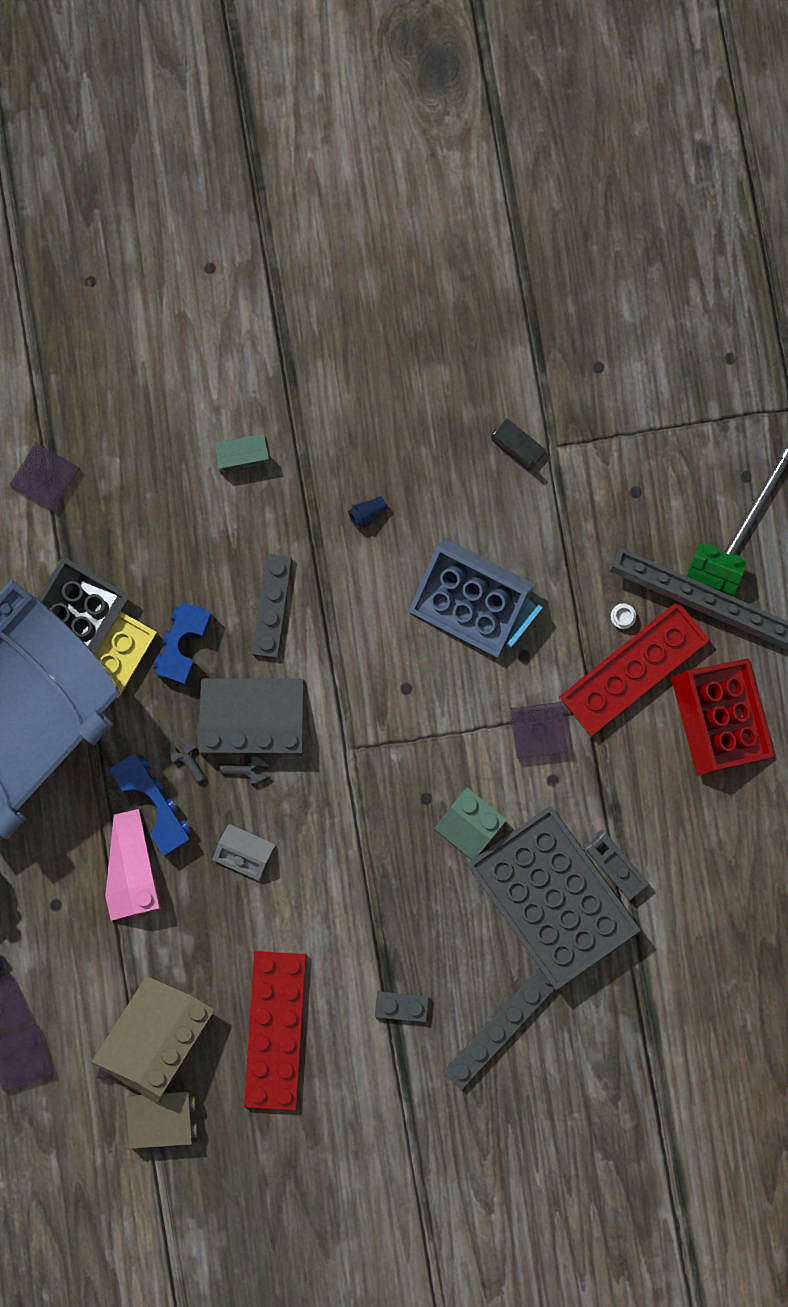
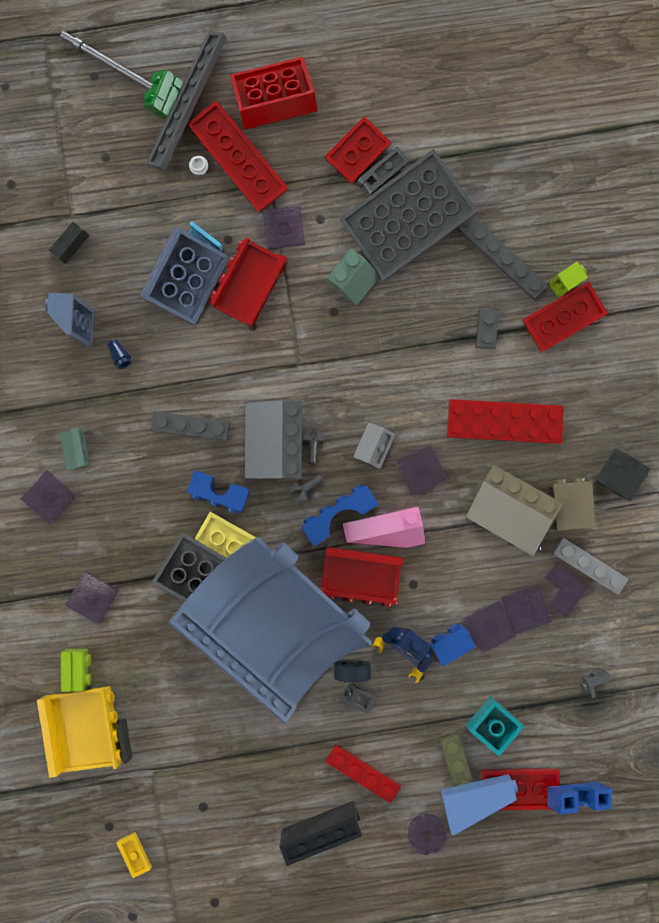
camera: 90 degrees left, 5 degrees up
none -> clear purple plate [21,470,76,524]
none -> sand blue slope [45,293,94,347]
none -> red panel [210,237,288,328]
none -> red panel [321,547,403,607]
none -> red plate [325,116,391,185]
none -> clear purple plate [396,445,447,496]
none -> red plate [522,281,608,353]
none -> clear purple plate [545,563,588,617]
none -> lime brick [548,262,588,298]
none -> light grey plate [552,538,628,595]
none -> pearl dark grey slope [595,448,650,502]

